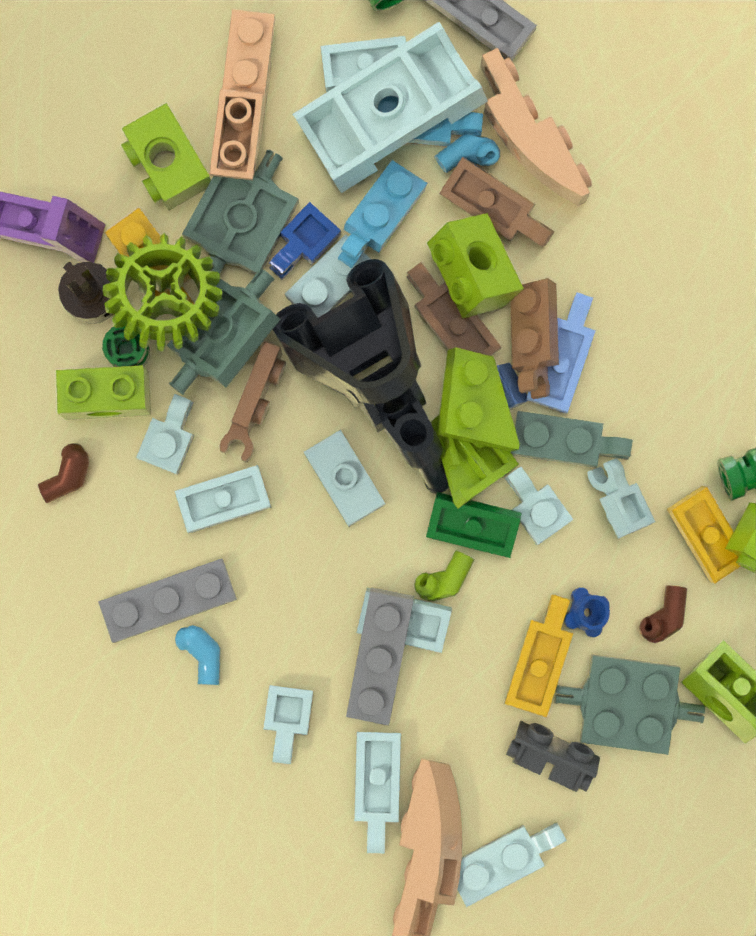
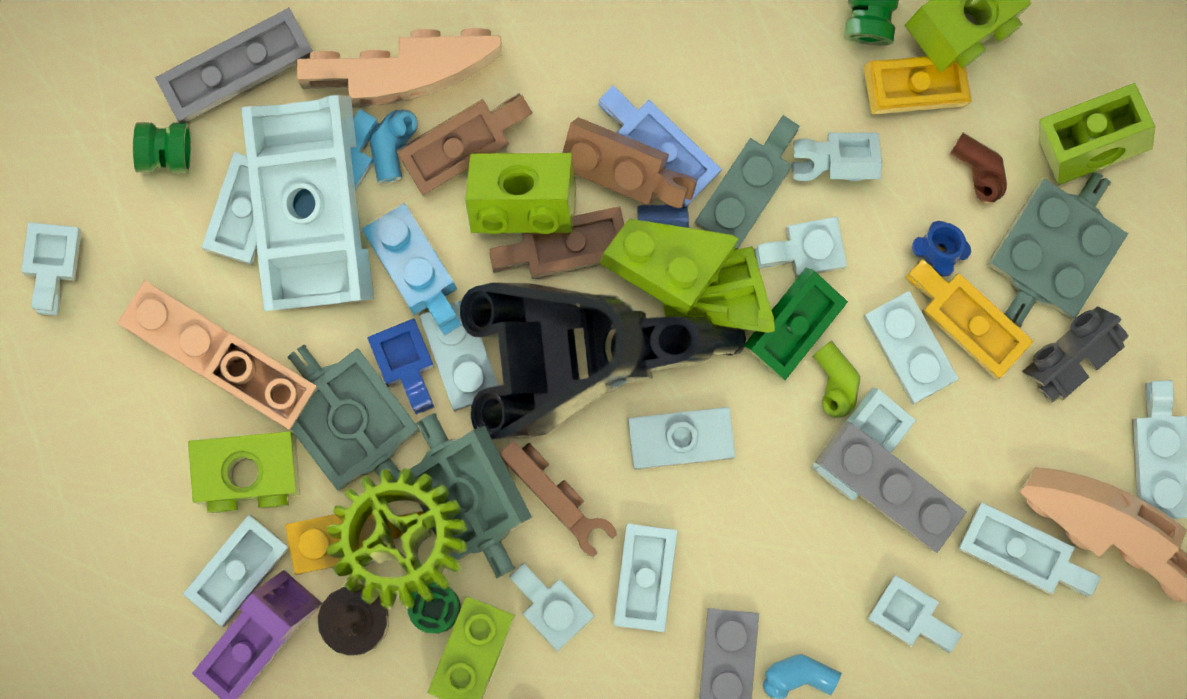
camera: 70 degrees left, 0 degrees up
none -> light aqua plate [183,515,289,627]
none -> light aqua plate [863,291,959,405]

